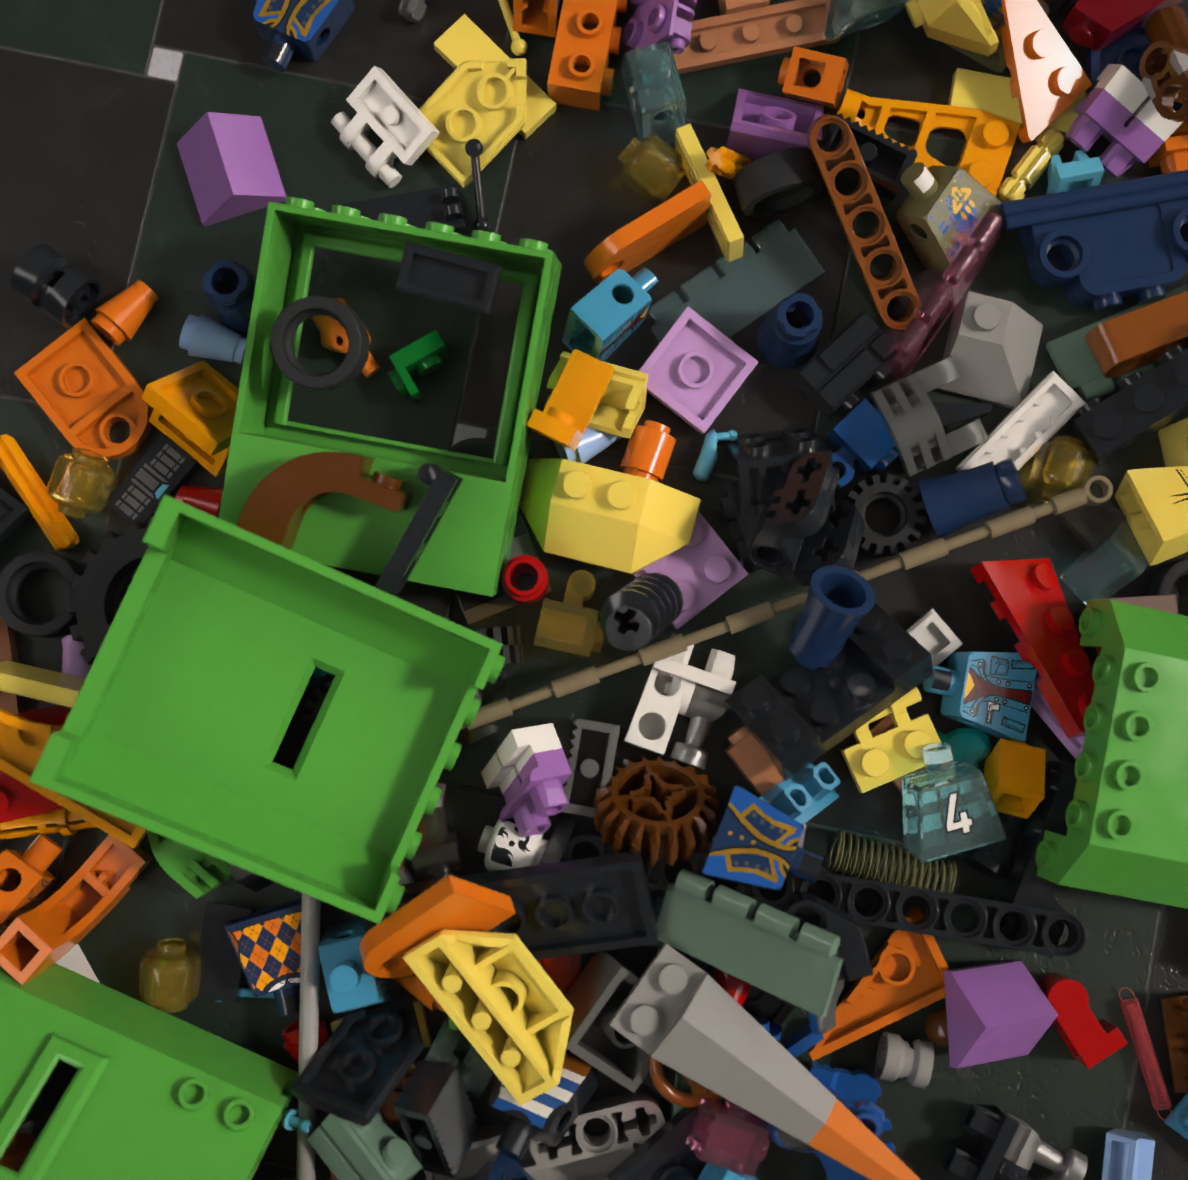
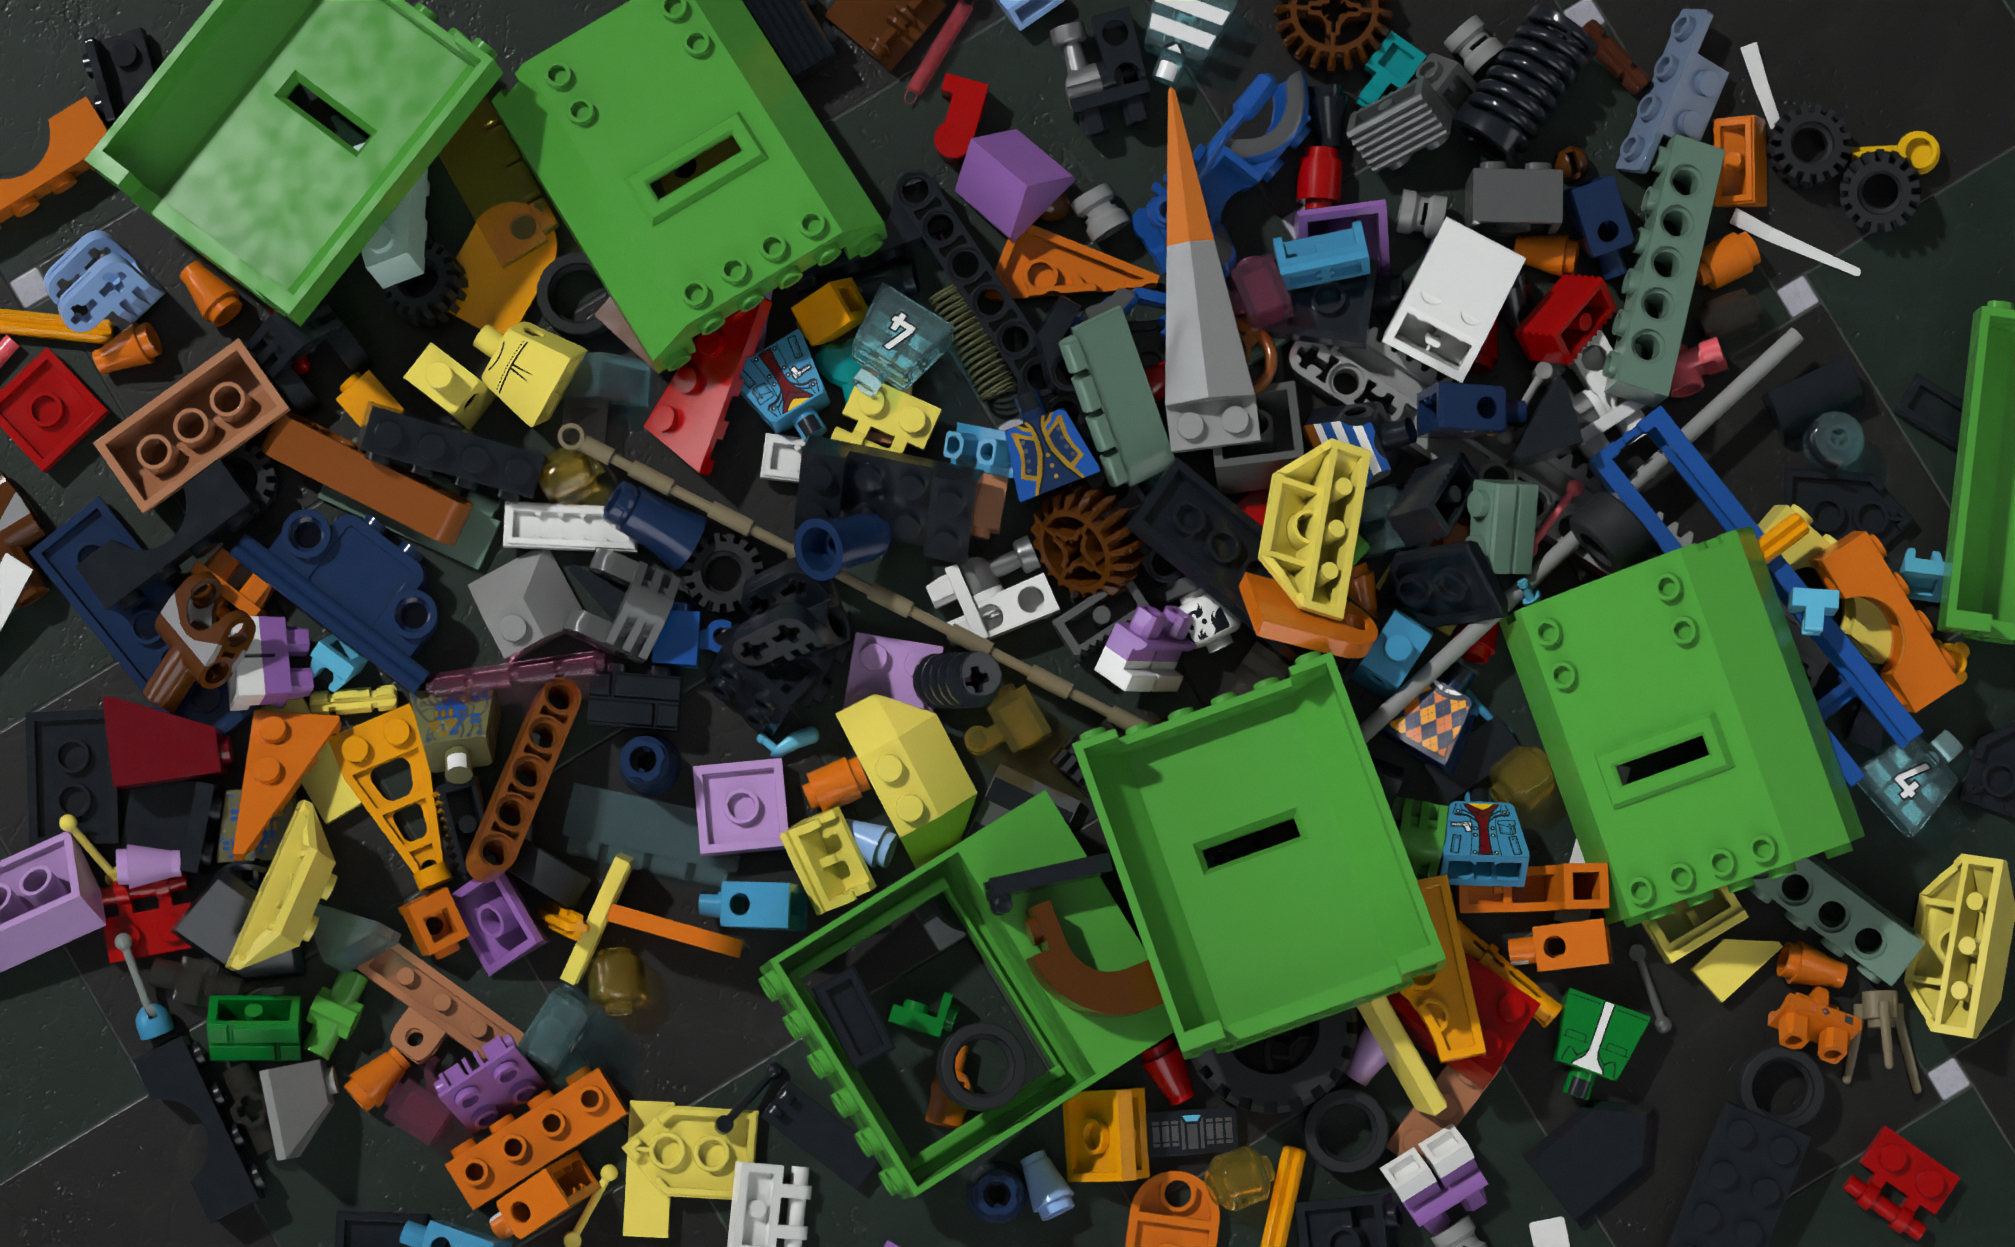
camera: 130 degrees left, 0 degrees up
red brick [501,555,549,605] -> none
light orange bracket [526,349,614,451] -> none
none -> dark azure torso [1439,788,1530,887]

